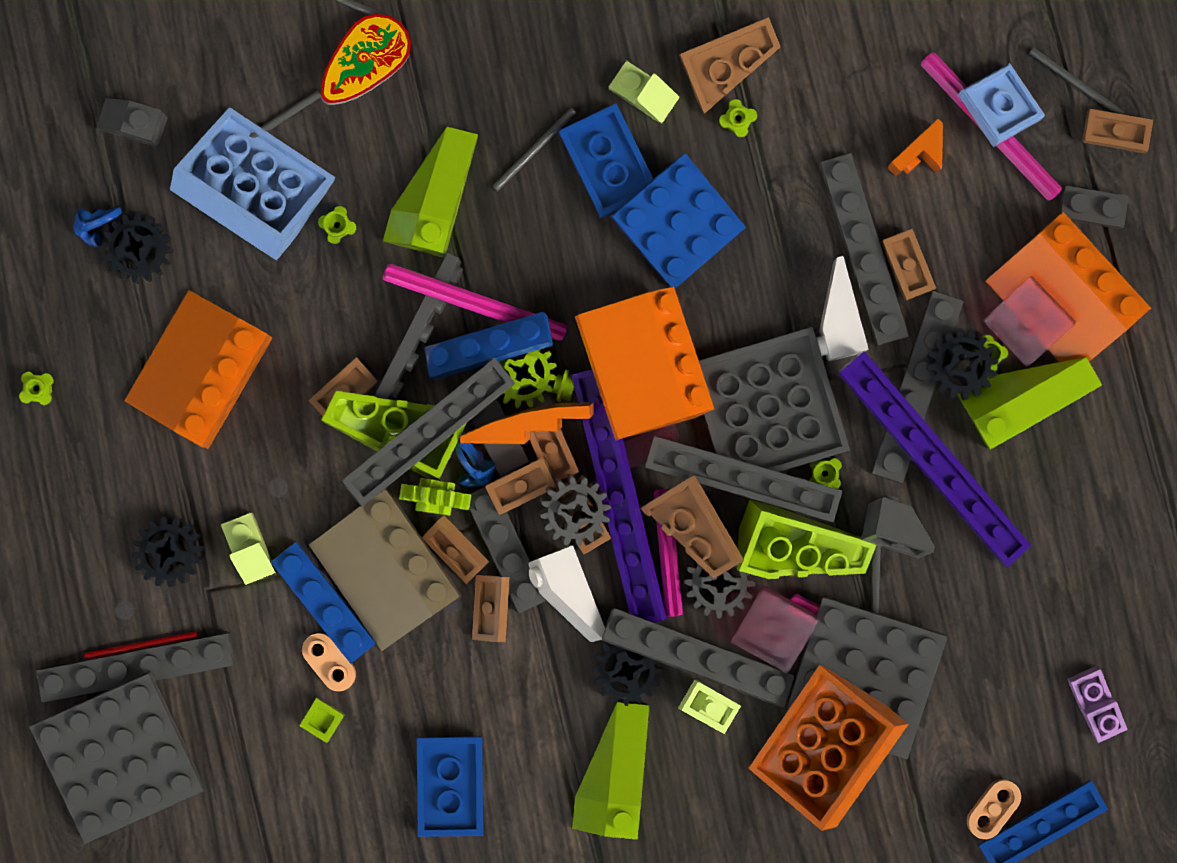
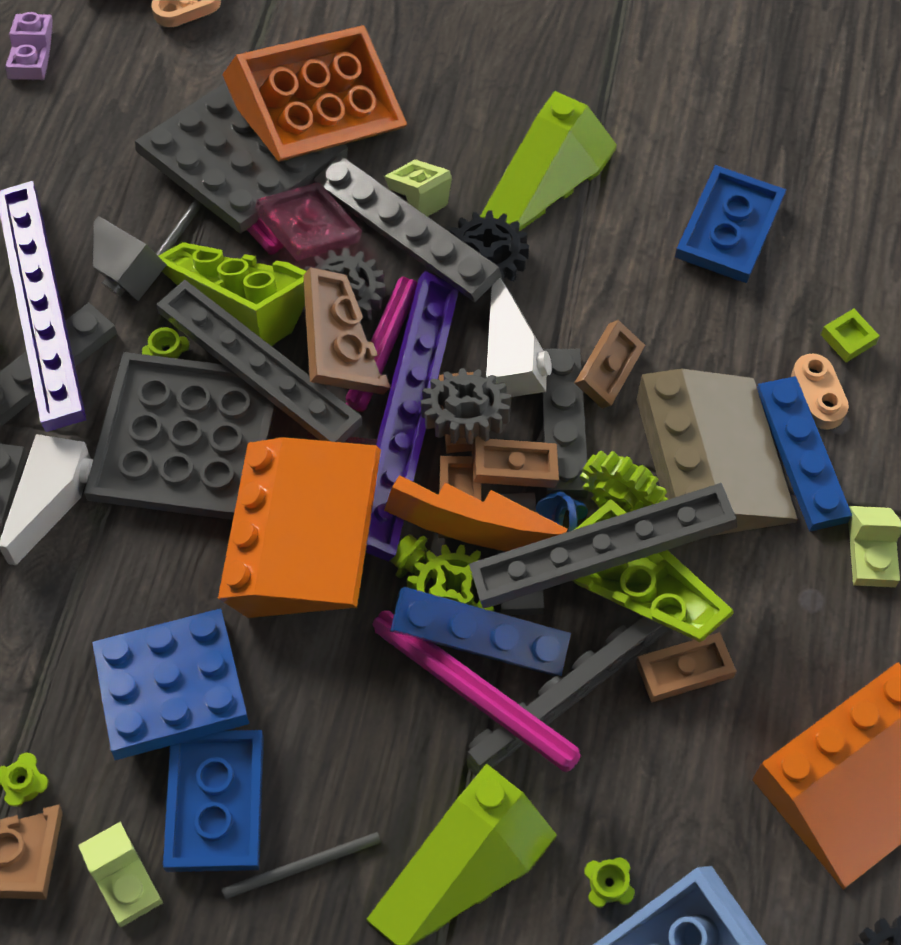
camera: 155 degrees left, 25 degrees down
medium nougat plate [422,515,489,584] -> none

